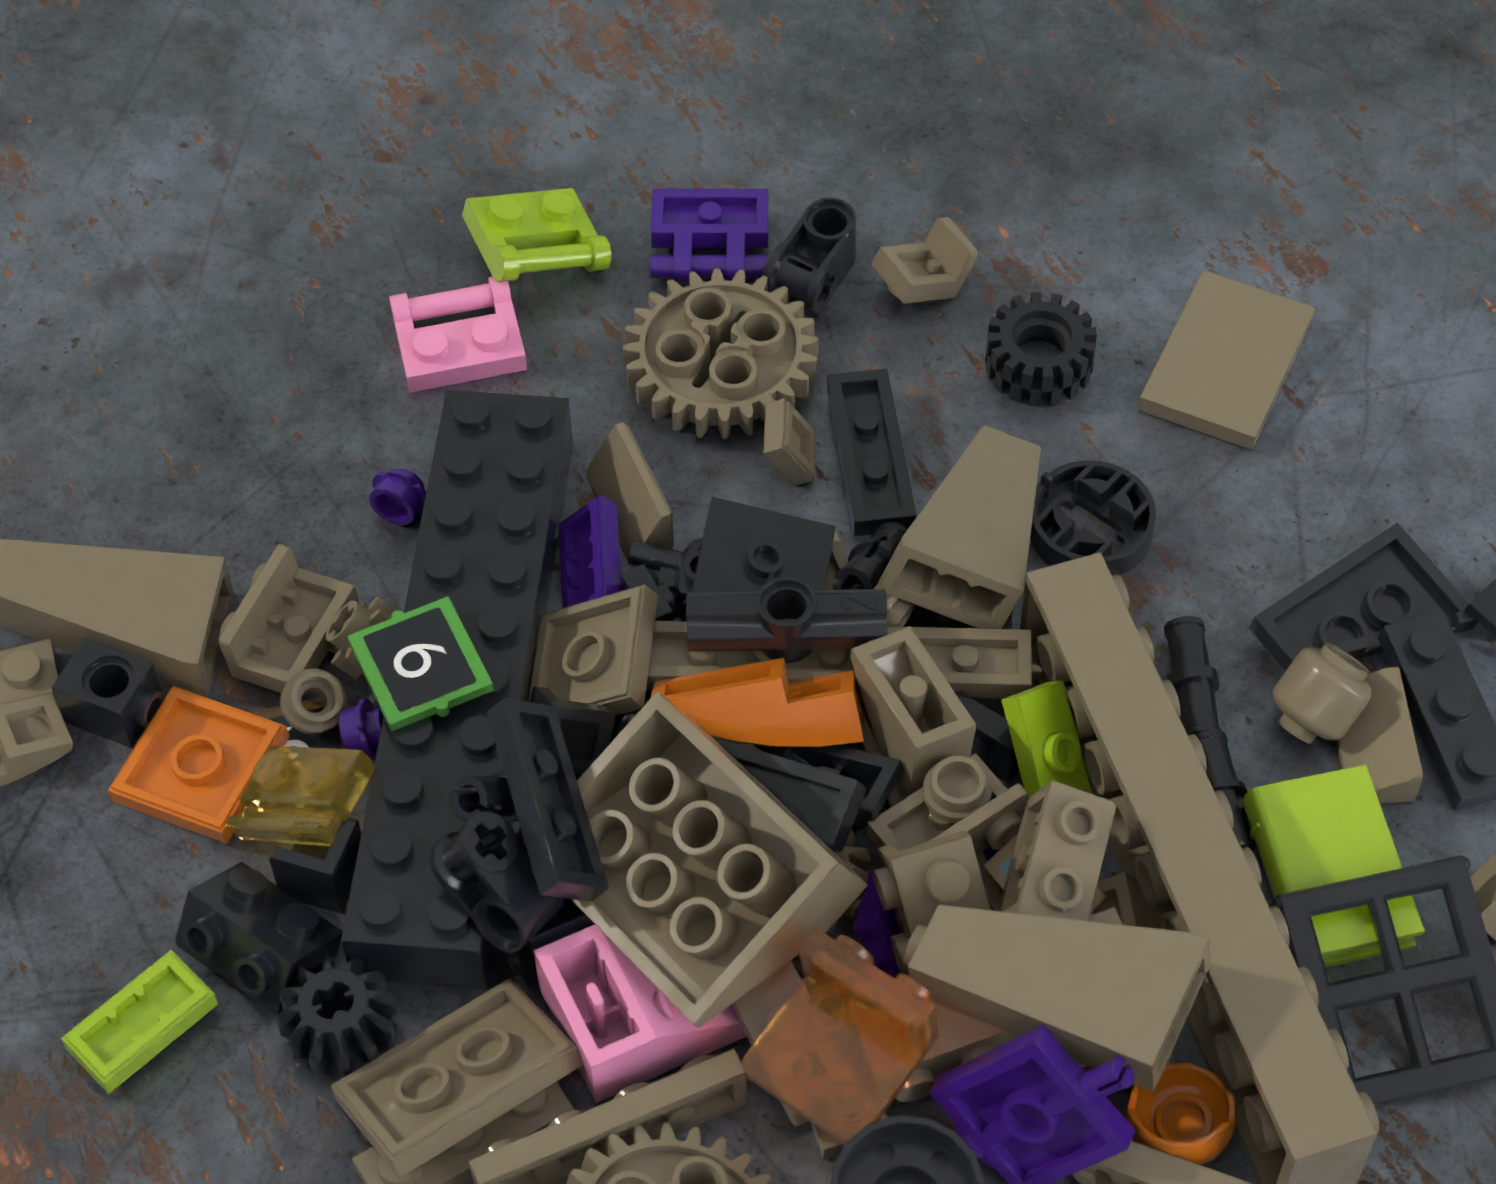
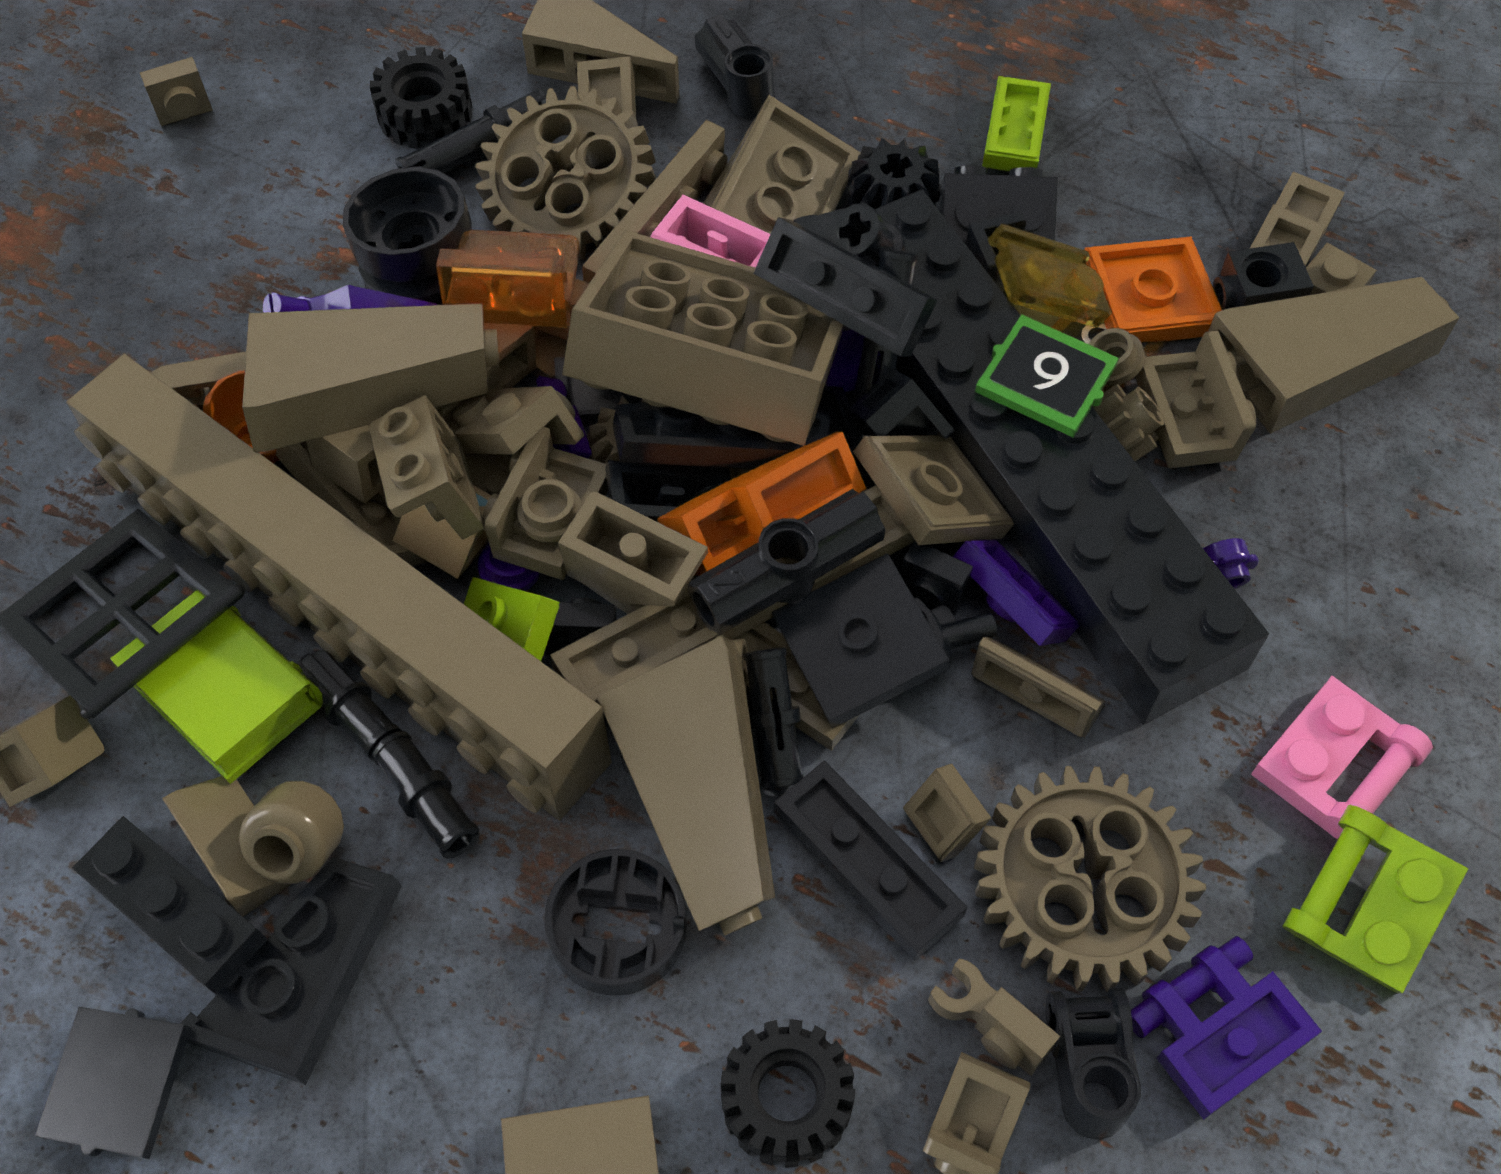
camera: 145 degrees right, 5 degrees up
none -> dark tan plate [928,958,1060,1076]

